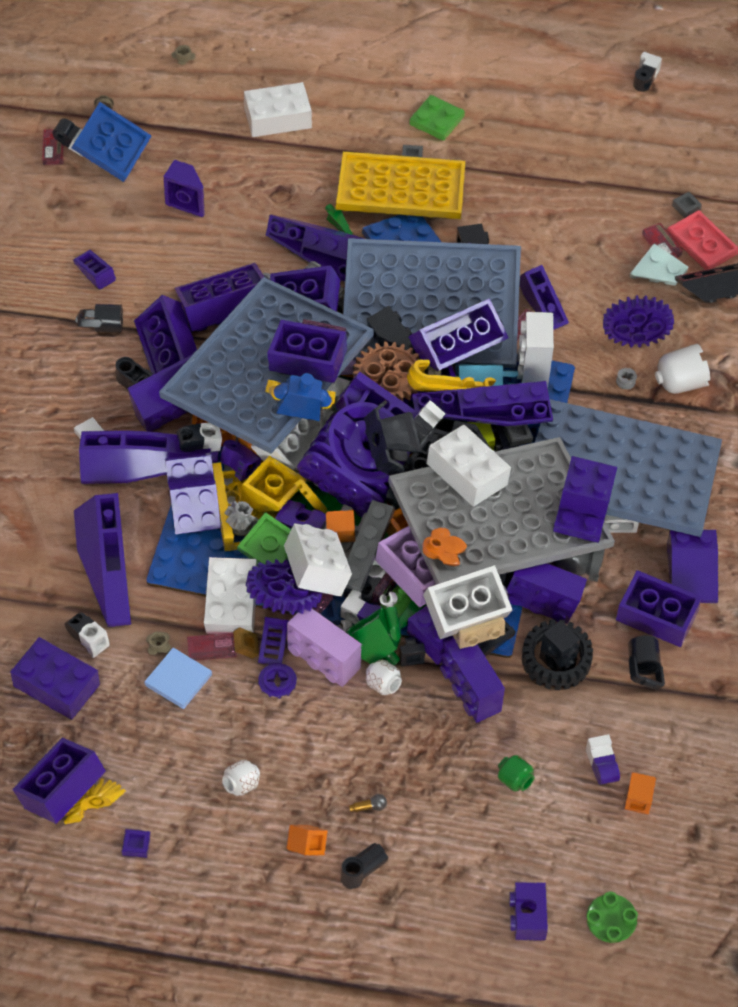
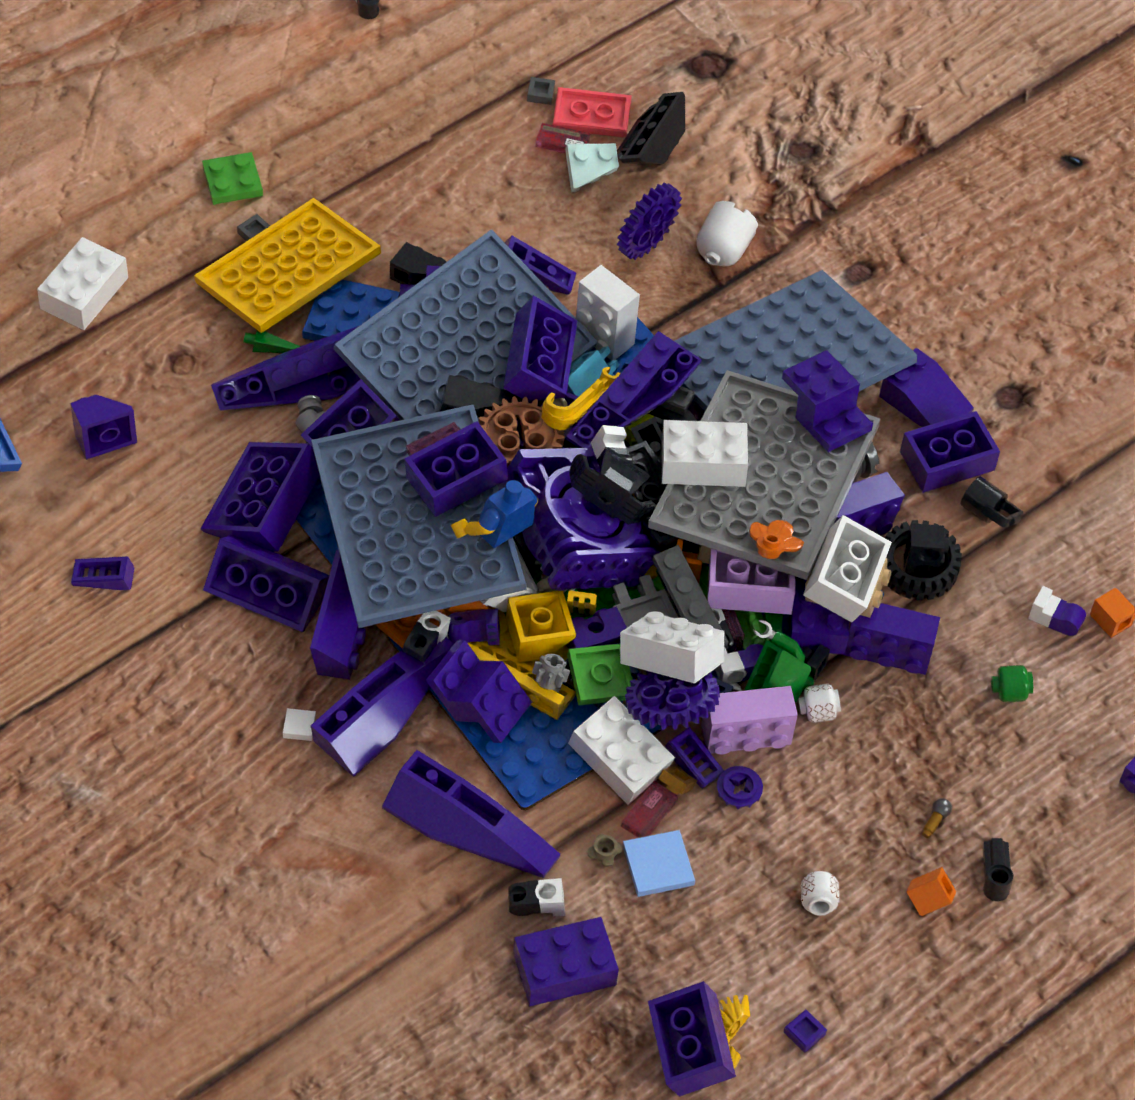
camera: 50 degrees left, 0 degrees up
black piece [75,304,123,333] -> none
black piece [115,357,153,388] -> none
orange panel [326,510,355,542] -> none
light grey bush [616,368,637,390] -> none

